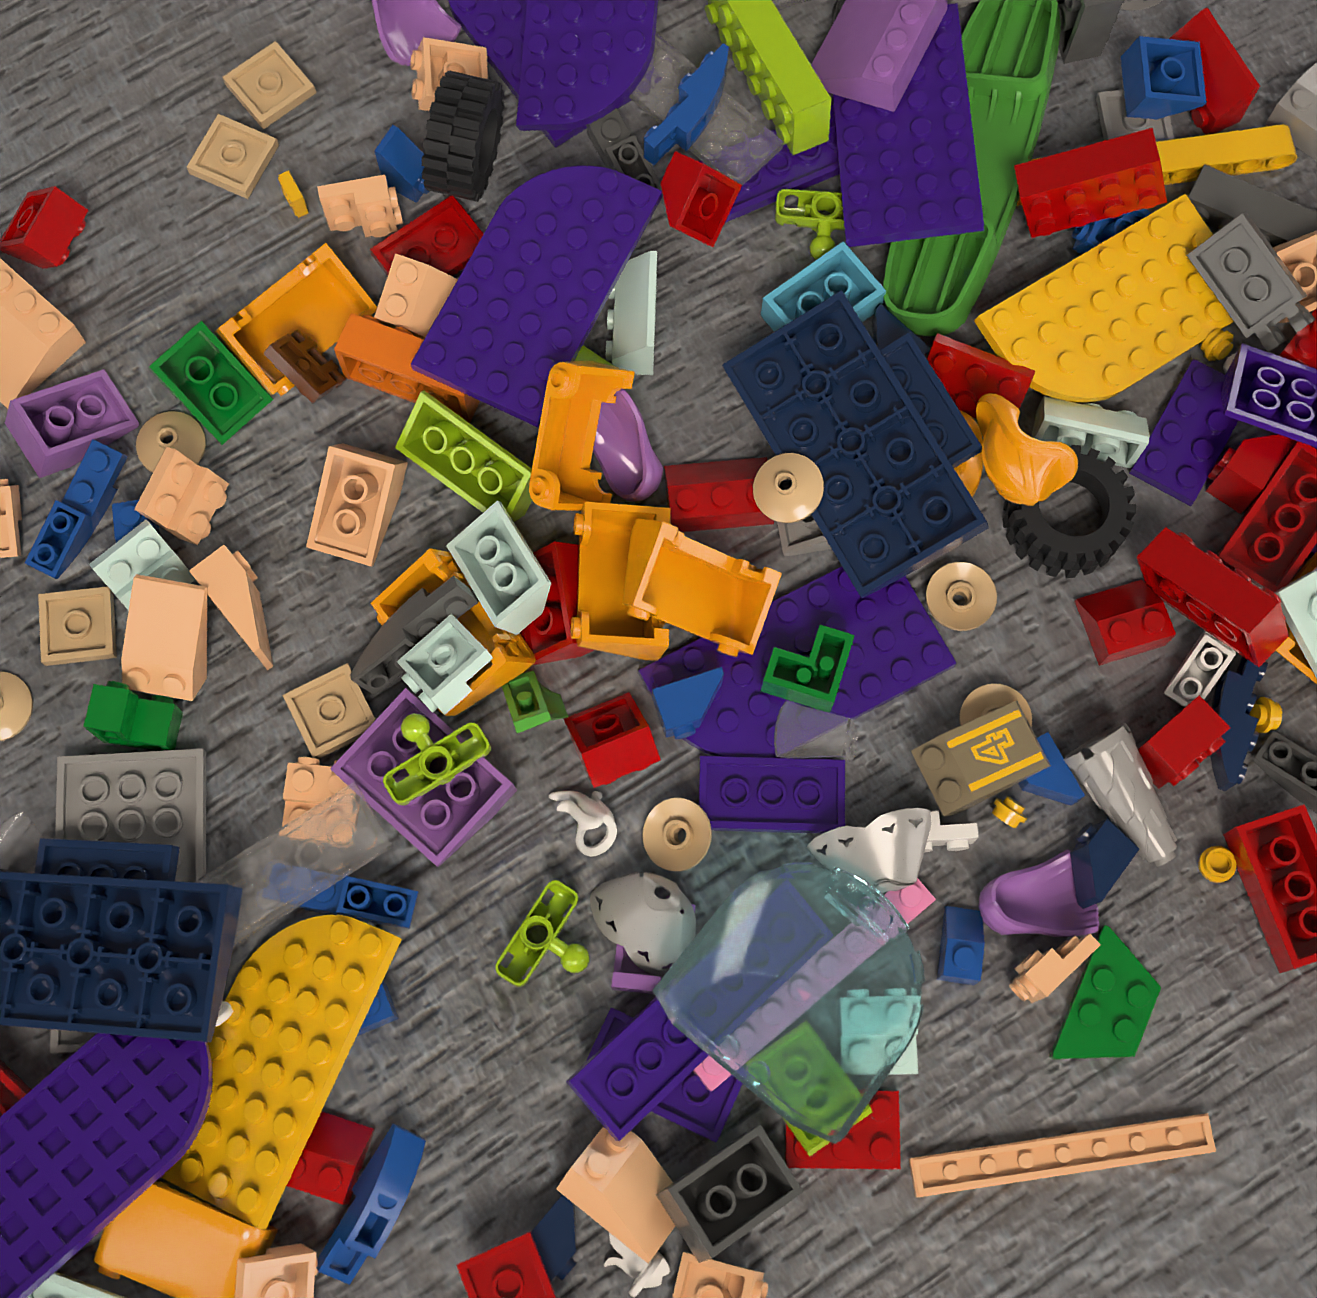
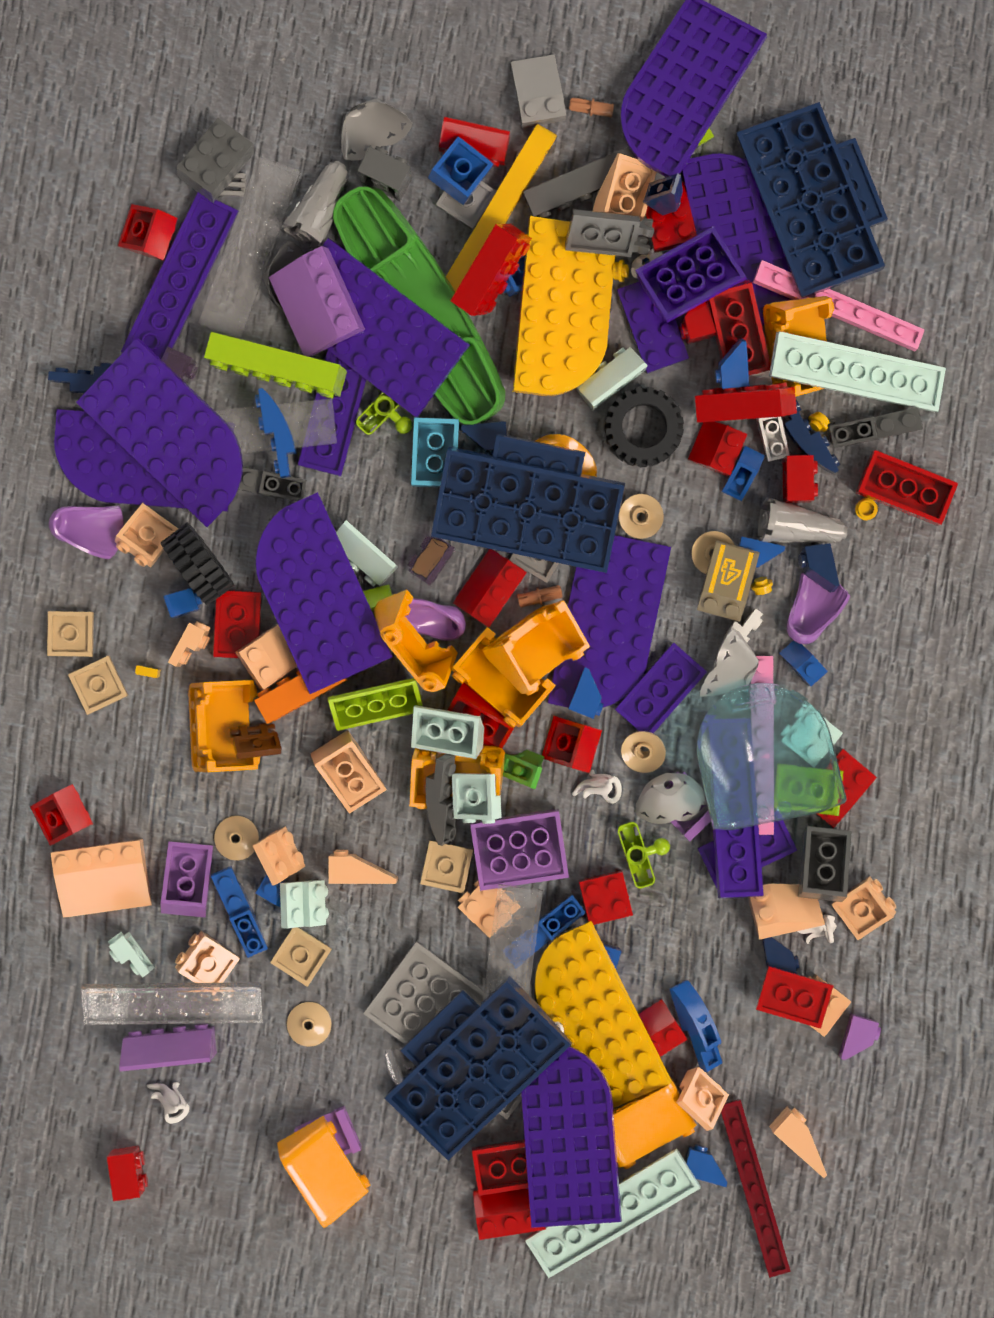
camera: 45 degrees left, 15 degrees up
green brick [83,681,183,751] -> none
light nougat slope [122,574,207,701] -> none
green slope [148,321,273,445] -> none
lime piece [383,713,491,806] -> none
red slope [660,151,742,248] -> none
tan dish [753,453,824,523] -> none
green brick [761,625,855,713] -> none
clear piece [774,701,858,762] -> none
light nougat tile [908,1113,1216,1197] -> none
red plate [927,333,1035,419] -> none
light orange piece [976,393,1078,506] -> none
light nougat plate [1009,934,1101,1003] -> none
green wing [1049,925,1162,1060] -> none
none -> slope [407,536,456,586]
none -> nougat axle [517,585,562,608]
none -> red brick [578,870,633,925]
none -> blue slope [715,339,749,389]
none -> blue slope [722,446,765,501]

